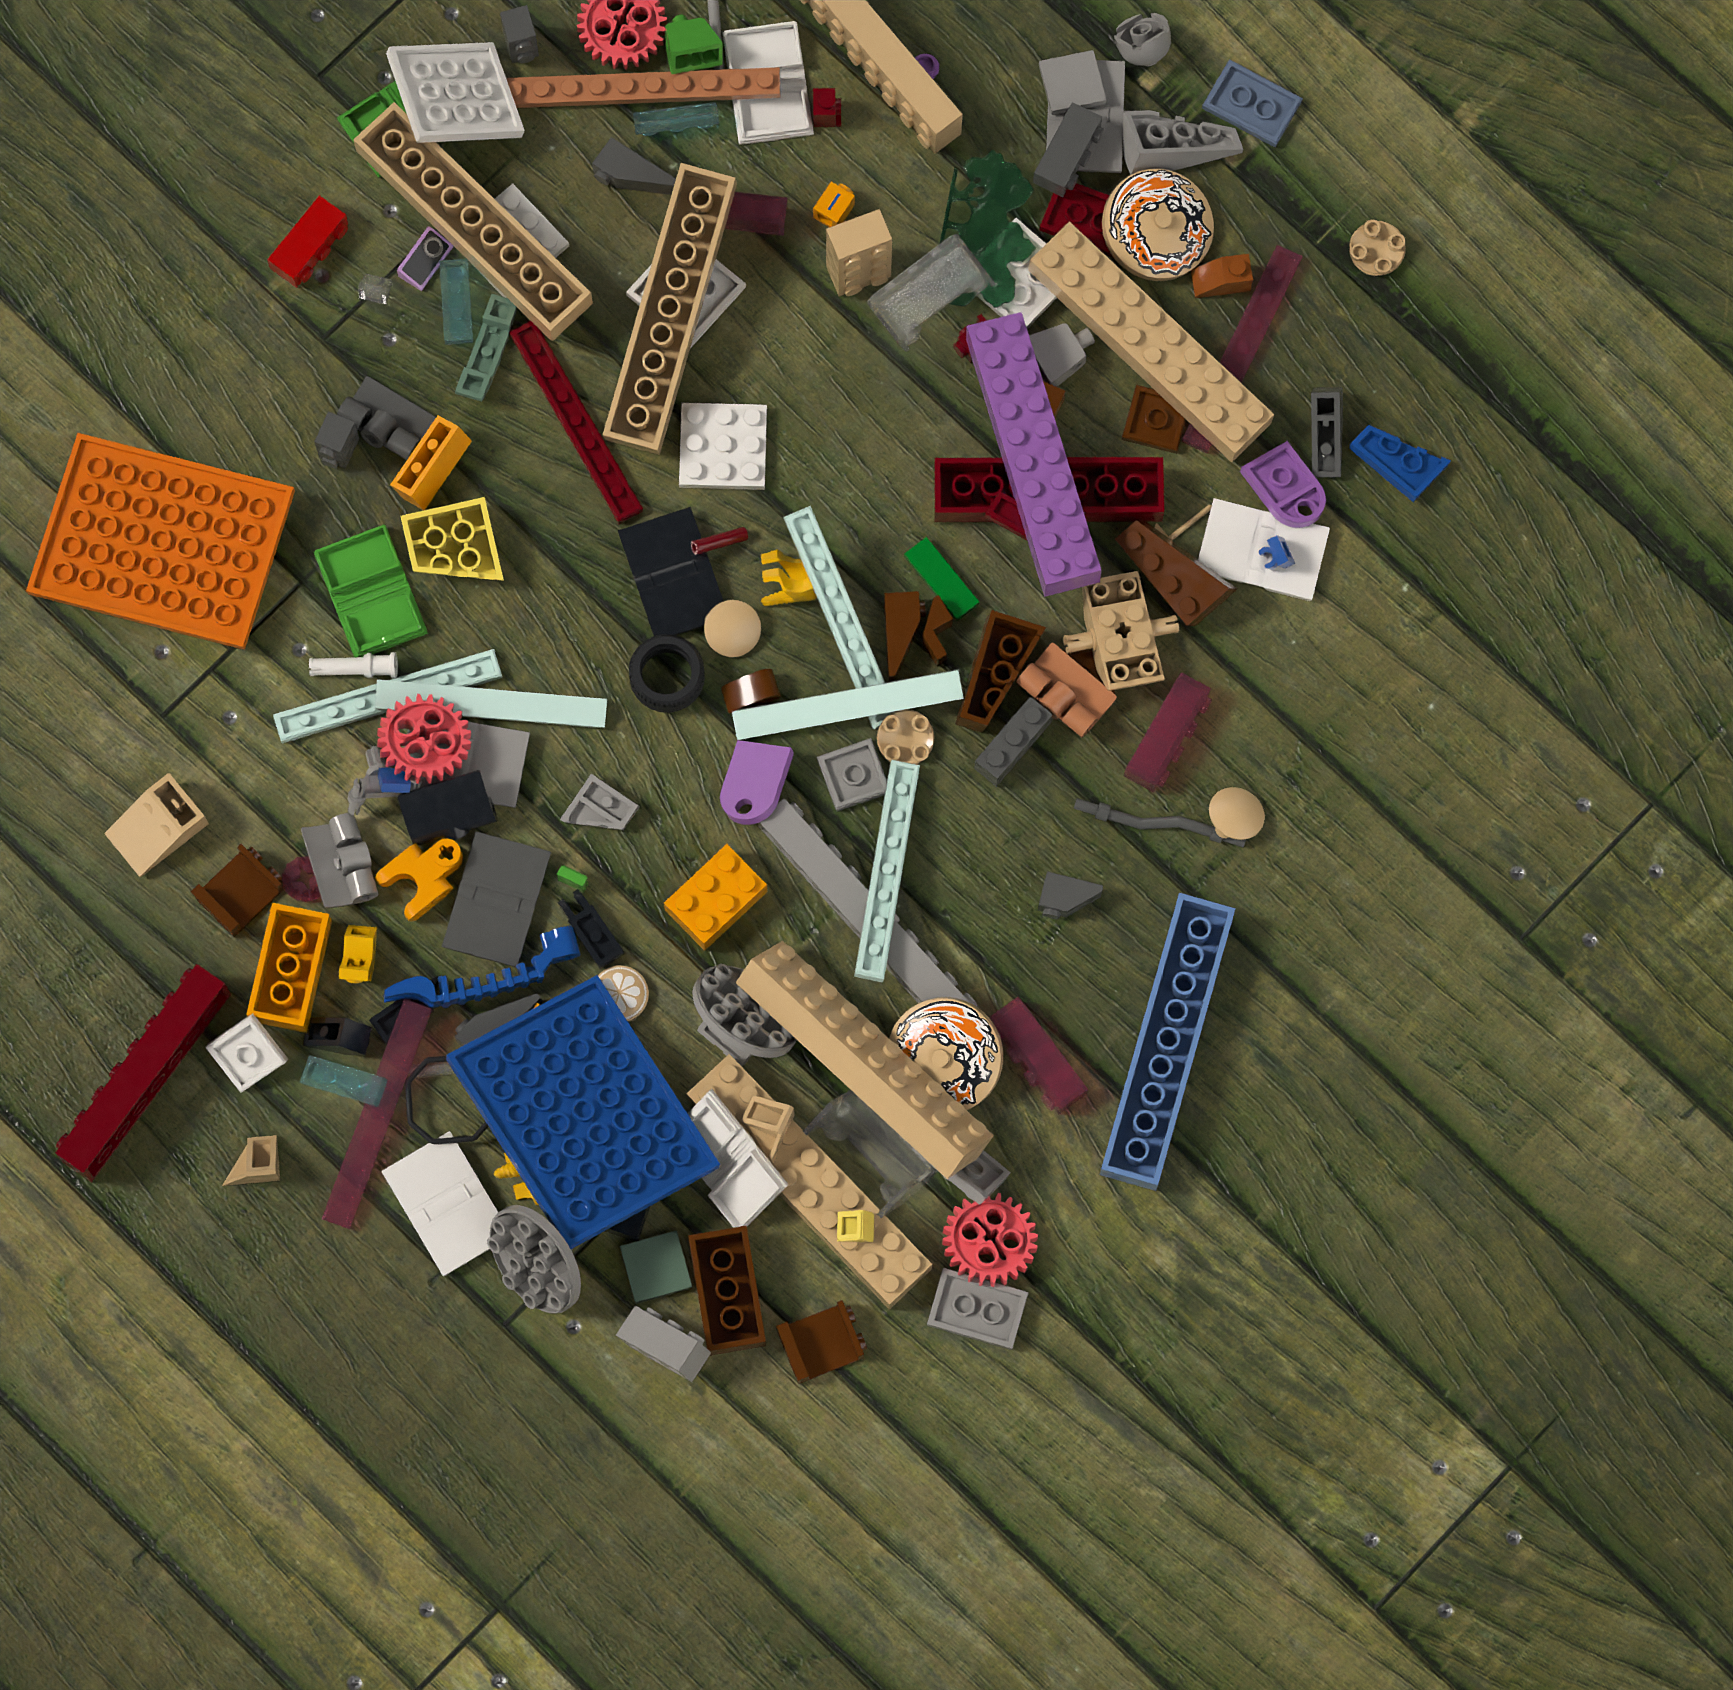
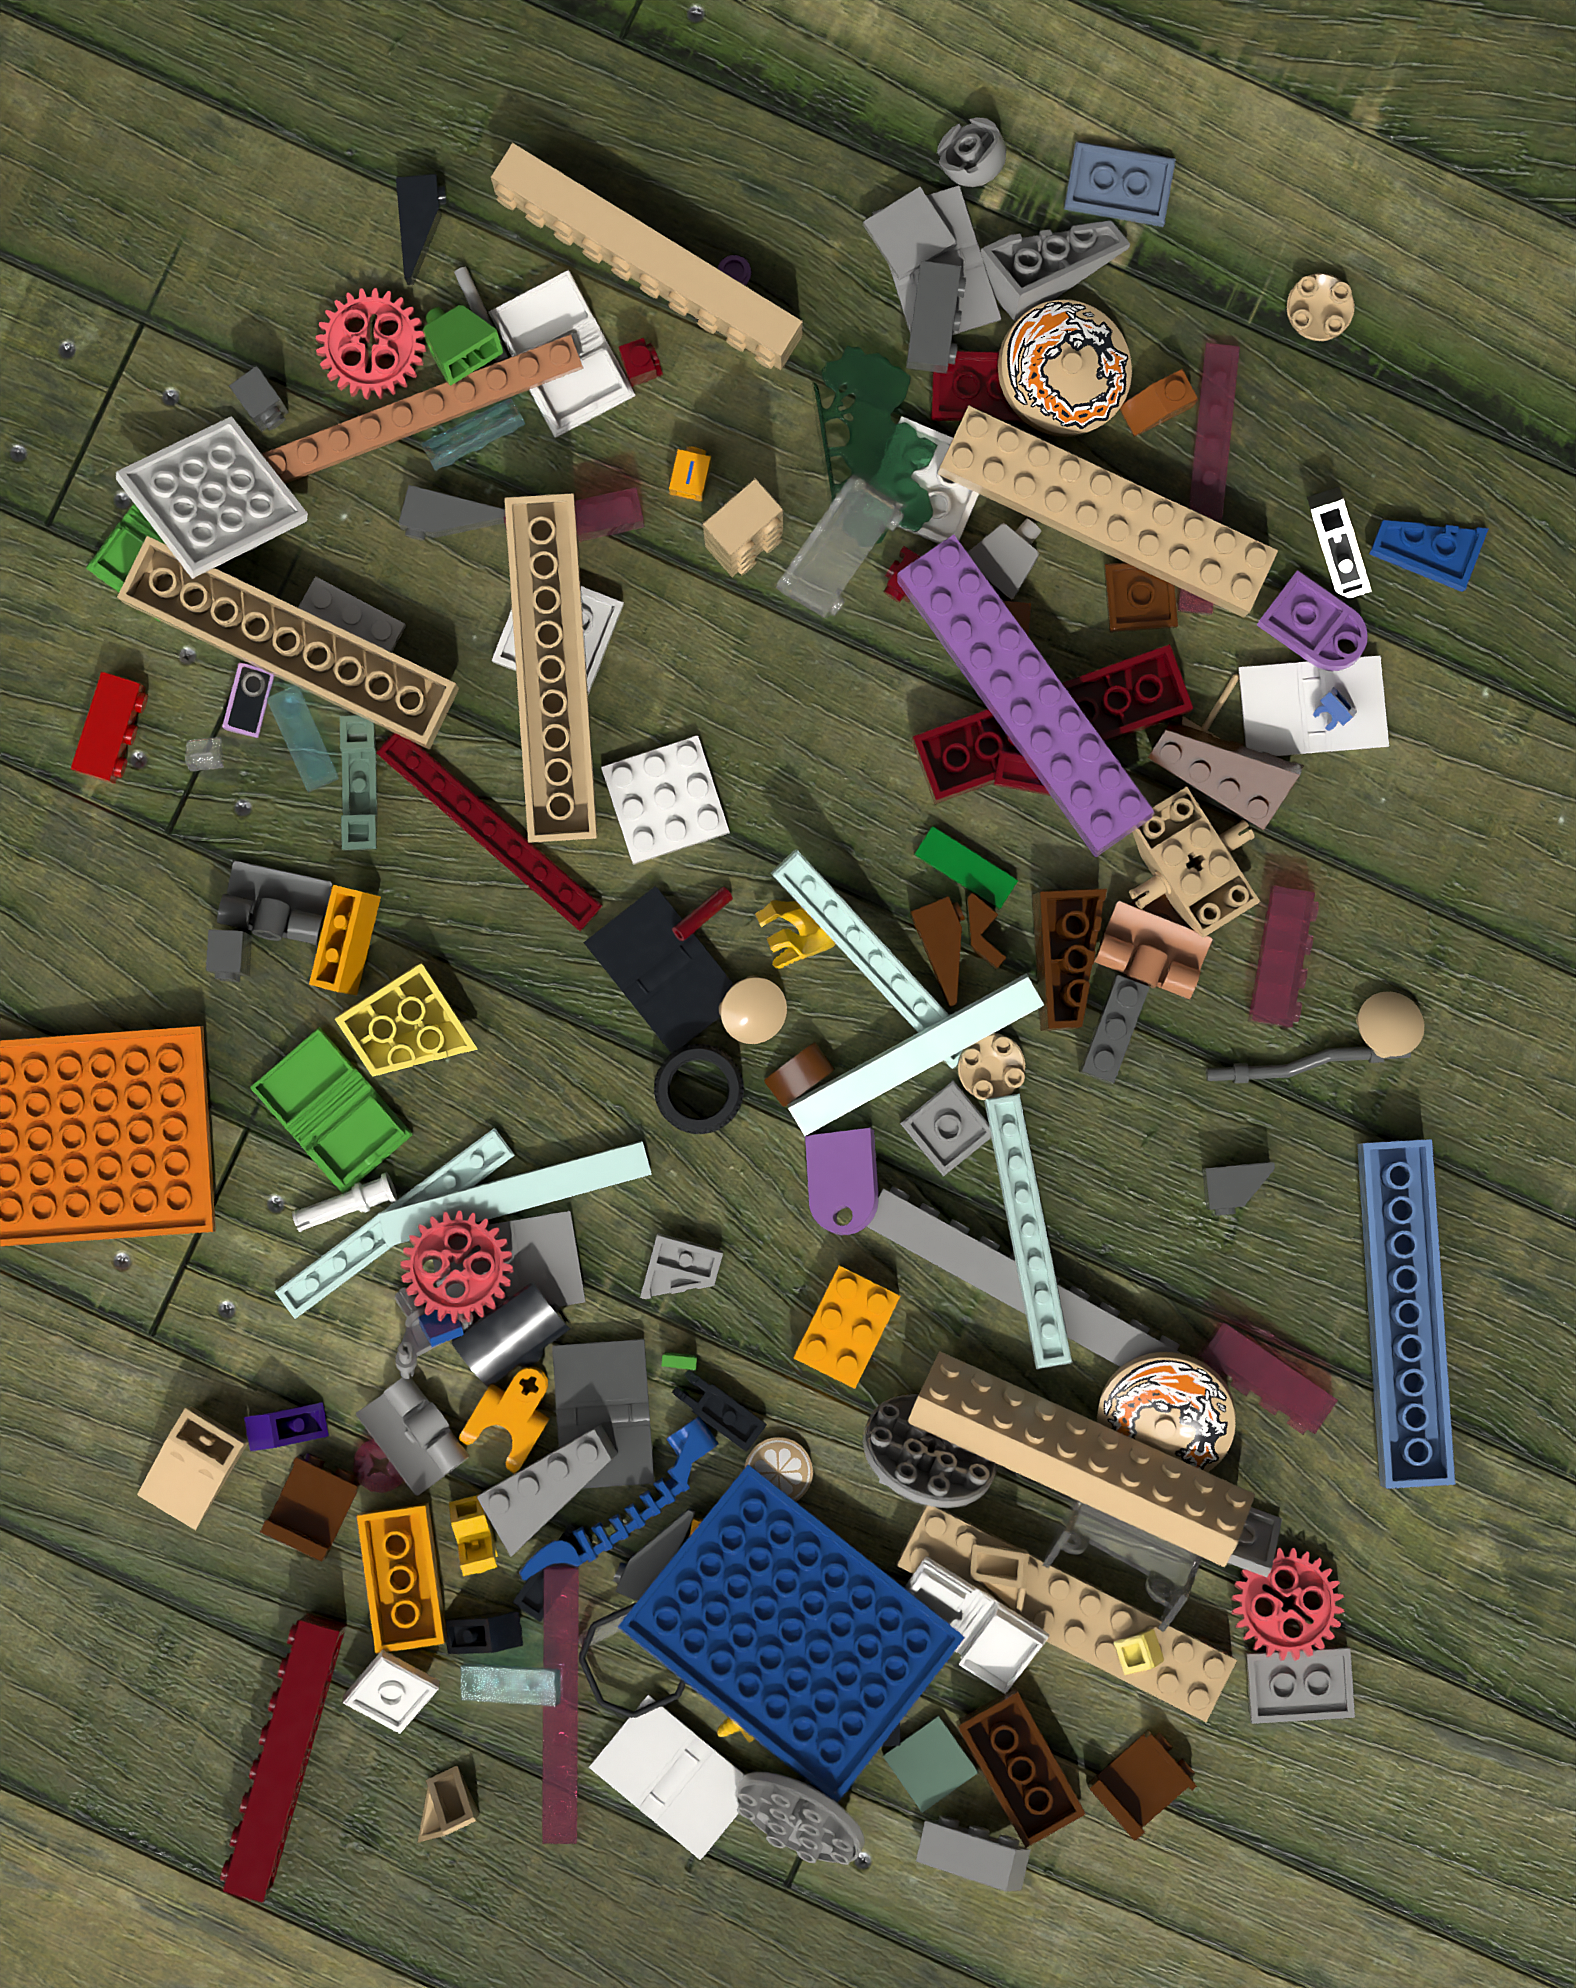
camera: 20 degrees left, 10 degrees up
none -> dark purple slope [244,1402,329,1451]
none -> light grey wedge [477,1424,618,1556]

